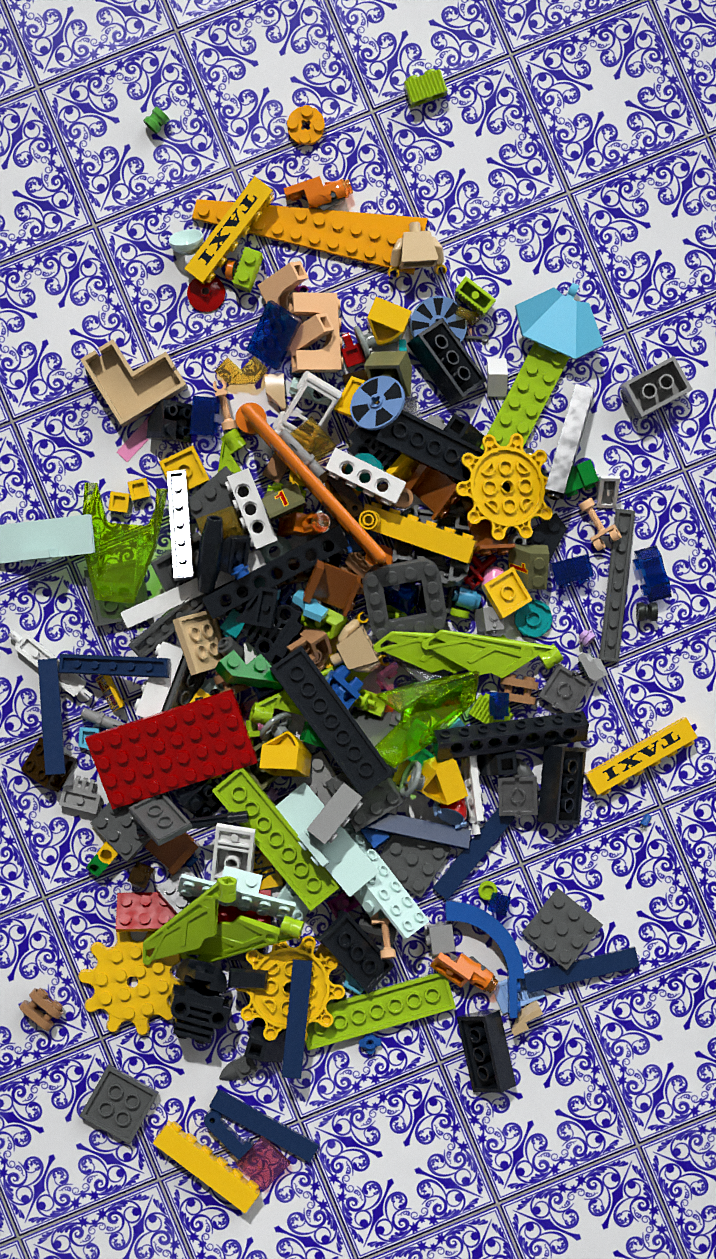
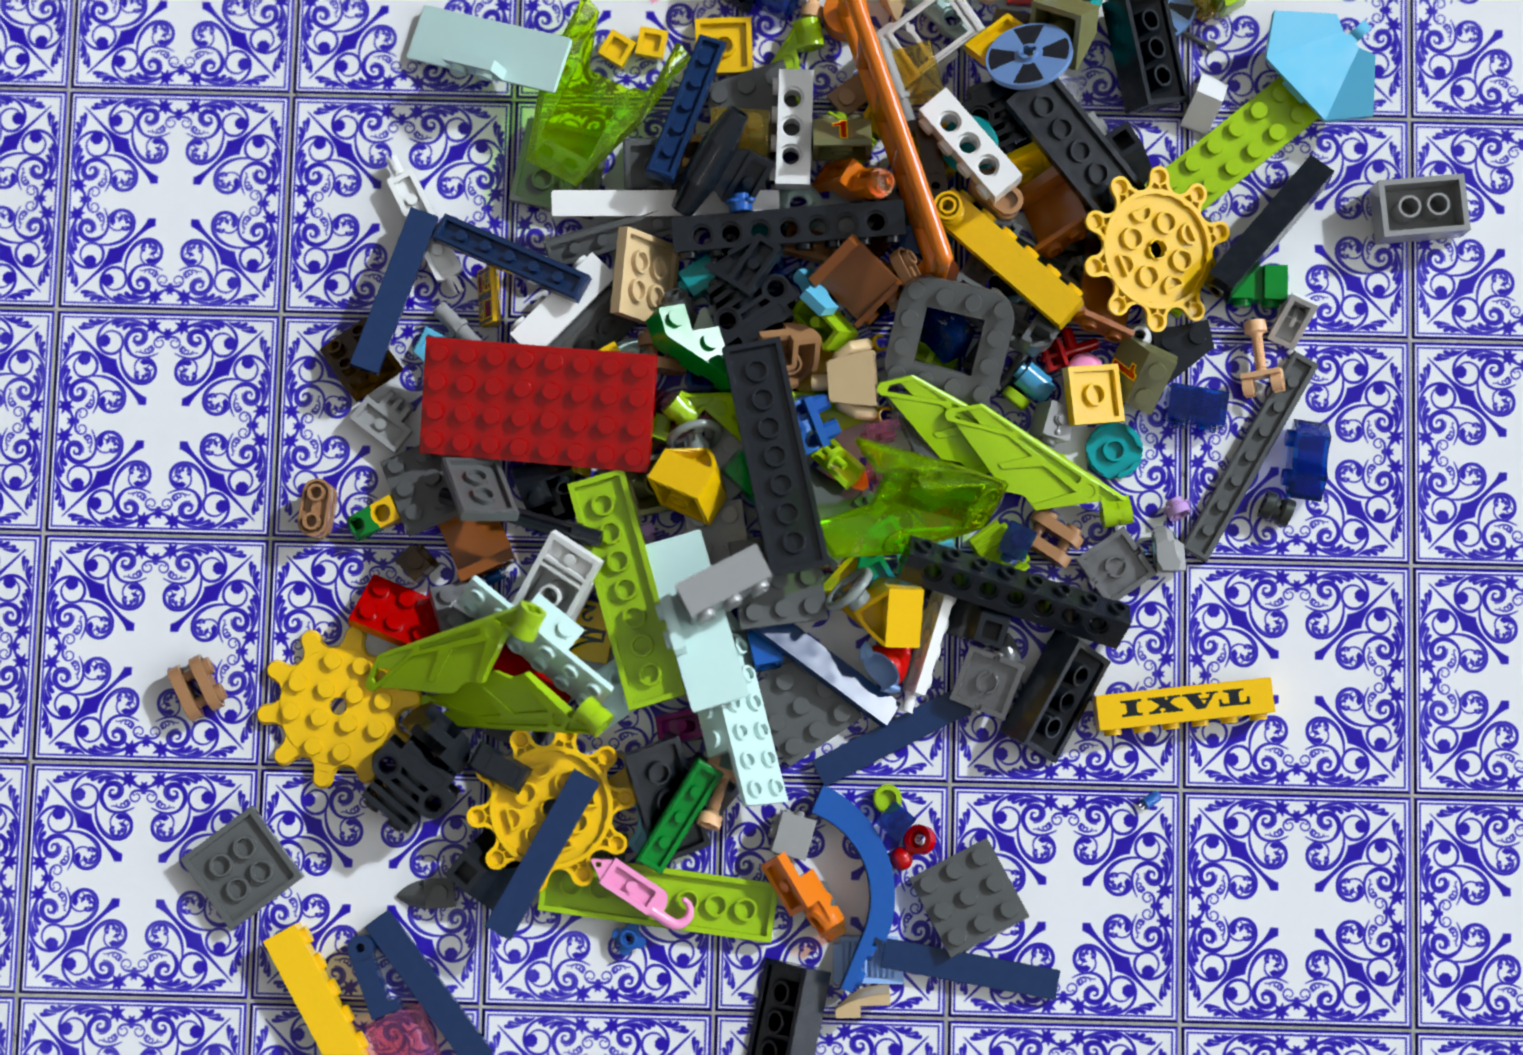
camera: 30 degrees right, 5 degrees down
none -> medium nougat brick [298,478,338,540]
none -> bright pink plate [590,857,694,930]
none -> green tile [635,757,724,874]
none -> red plate [889,824,936,871]

